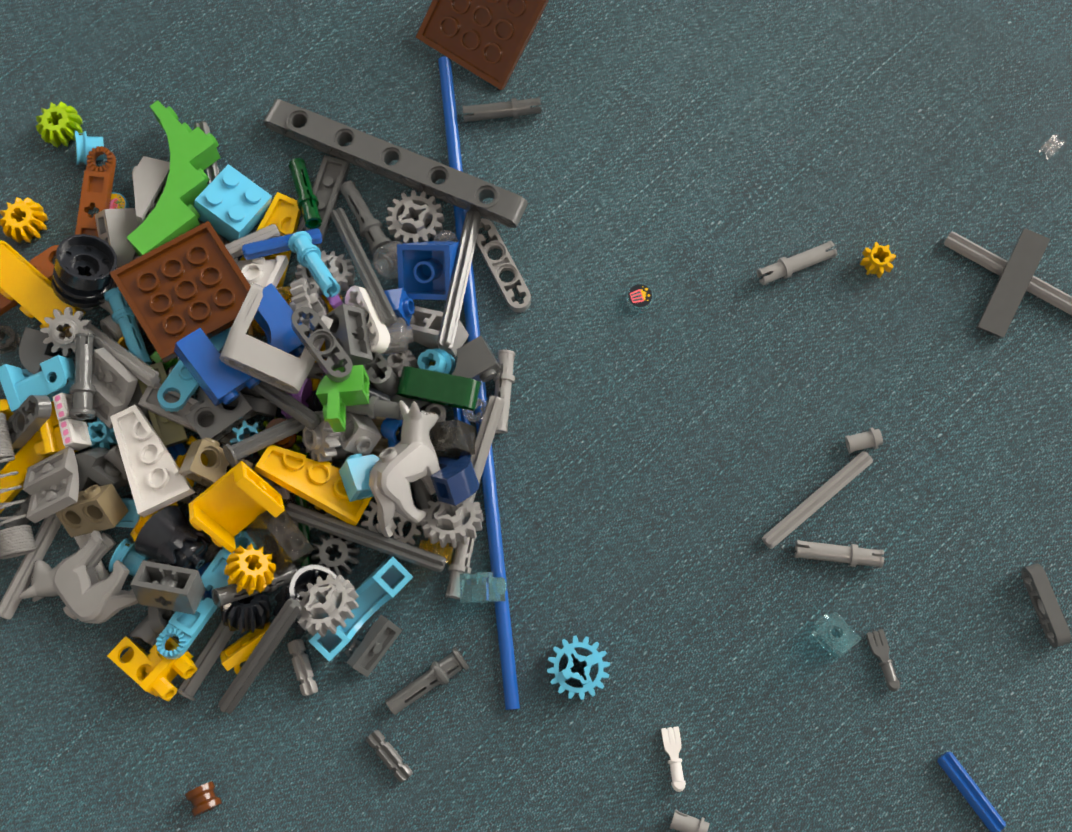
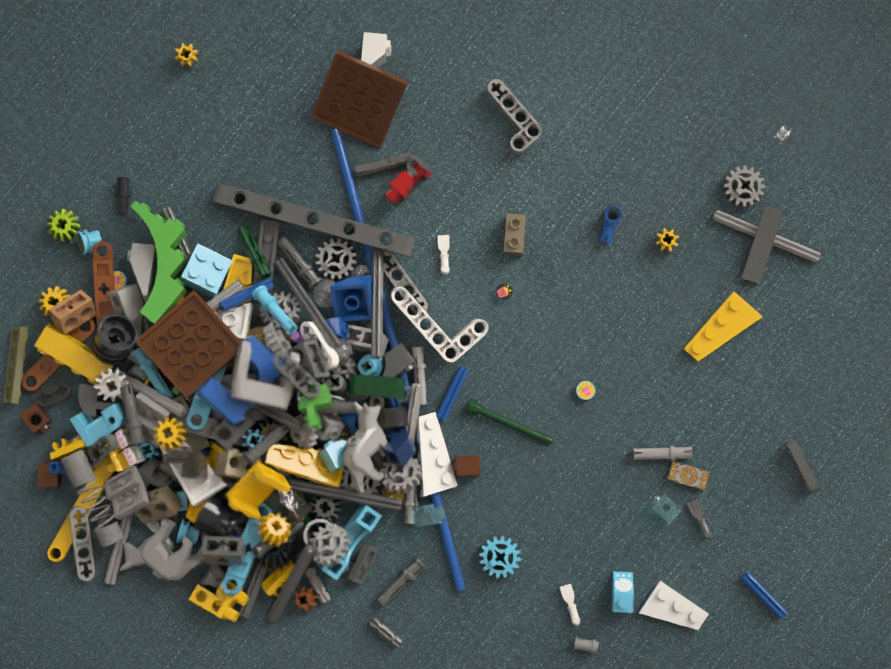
camera: 10 degrees left, 10 degrees up
light grey pin [757,241,837,285] -> none
light grey axle [762,451,873,549] -> none
light grey pin [845,427,883,453] -> none
none -> medium nougat brick [49,290,96,335]
none -> black axle [115,177,131,216]
none -> yellow gear [153,417,187,451]
none -> clear smoke brick [163,446,207,479]
none -> dark orange gear [293,586,318,612]
none -> red hips [385,157,432,205]
none -> white beam [390,287,489,362]
none -> white wing [416,412,458,497]
none -> blue axle [436,367,468,421]
none -> white piece [438,235,449,275]
none -> reddish brown brick [452,455,480,476]
none -> dark green piece [466,398,553,444]
none -> light grey beam [487,79,542,155]
none -> dark tan brick [503,213,526,256]
none -> tile [576,381,595,400]
none -> blue pin [599,206,622,244]
none -> medium azure slope [611,571,634,613]
none -> white wing [638,581,709,630]
none -> tile [667,461,710,490]
none -> yellow wing [683,292,763,362]
none -> light grey gear [723,165,766,208]

